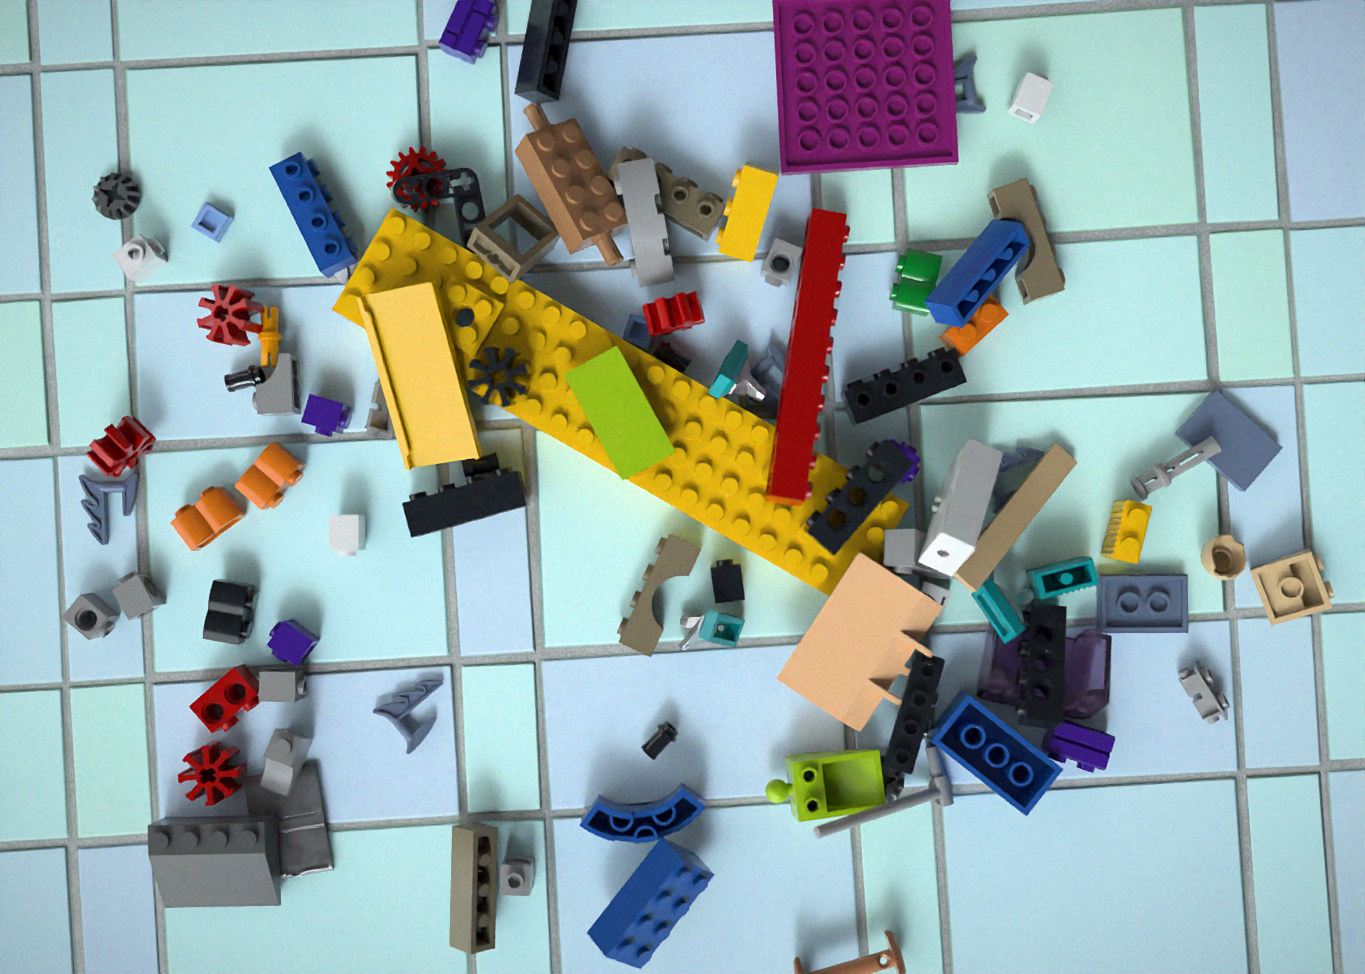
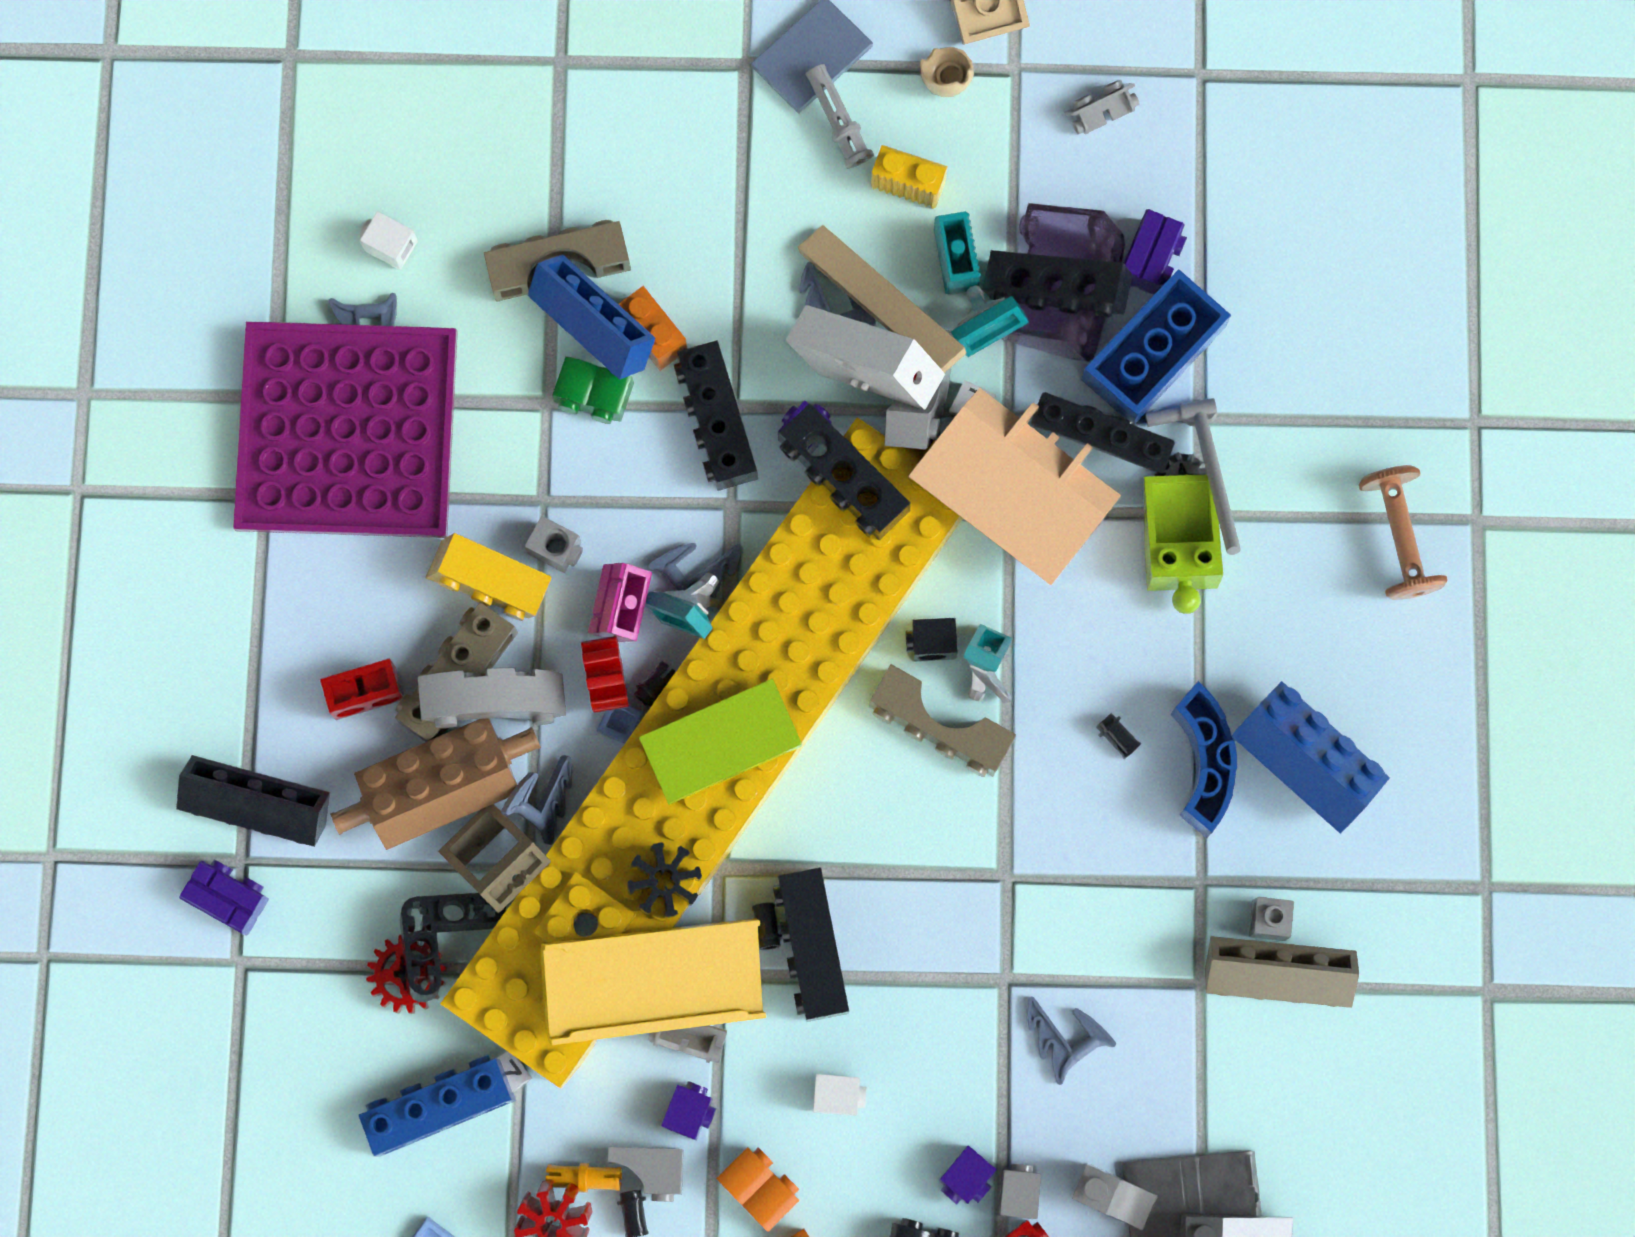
camera: 80 degrees left, 10 degrees down
red brick [764,208,850,507] -> none
sand blue tile [1096,574,1188,633] -> none
none -> red brick [320,658,404,720]
none -> sand blue piece [501,755,572,845]
none -> dark pink brick [588,563,652,642]

